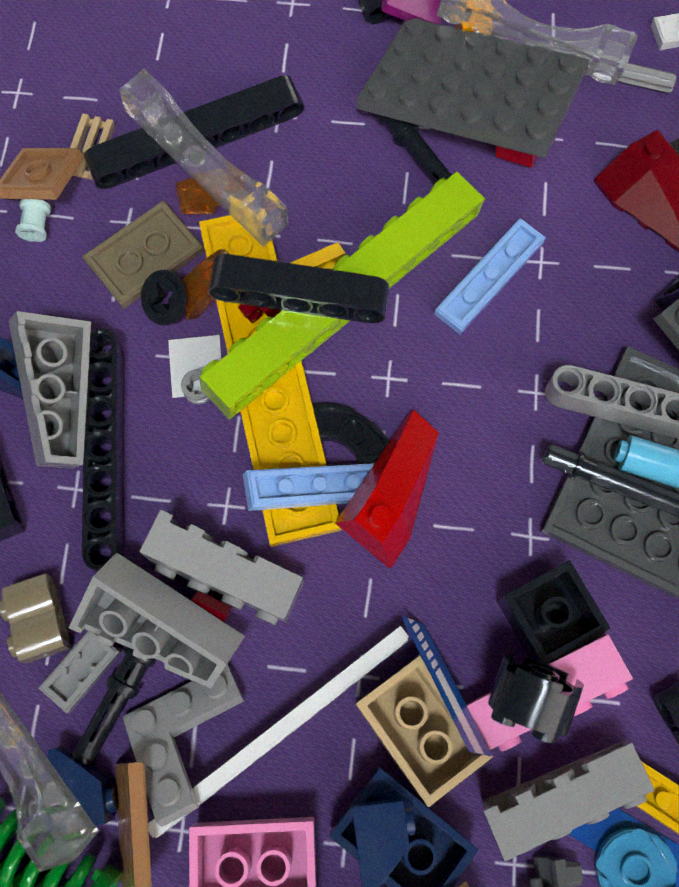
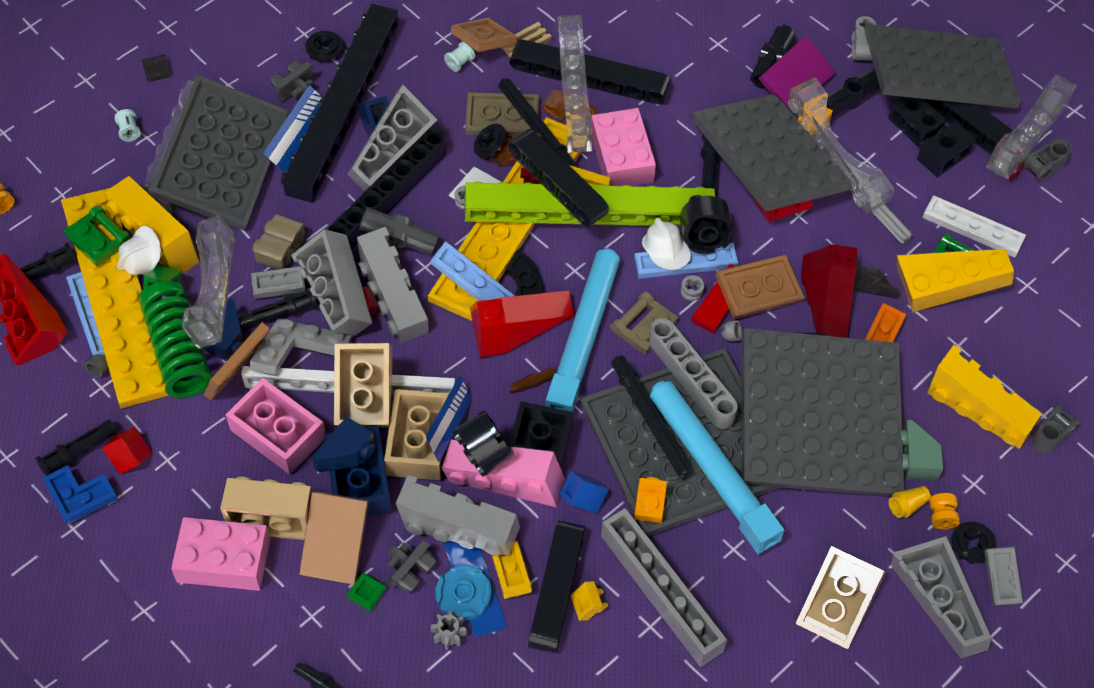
camera: 40 degrees right, 15 degrees down
none -> tan brick [334,343,392,428]
none -> dark grey piece [359,207,438,255]
none -> black axle [498,78,575,166]
none -> reddish brown piece [510,367,556,393]
none -> medium azure brick [546,249,620,412]
none -> blue panel [559,471,609,513]
none -> bright pink brick [590,108,656,186]
none -> dark tan plate [610,291,679,356]
none -> white piece [642,218,691,270]
none -> black brick [680,195,734,254]
none -> light grey bush [681,275,704,301]
none -> red tile [691,264,736,334]
none -> medium nougat tile [715,254,805,320]
none -> light grey hinge [721,320,742,342]

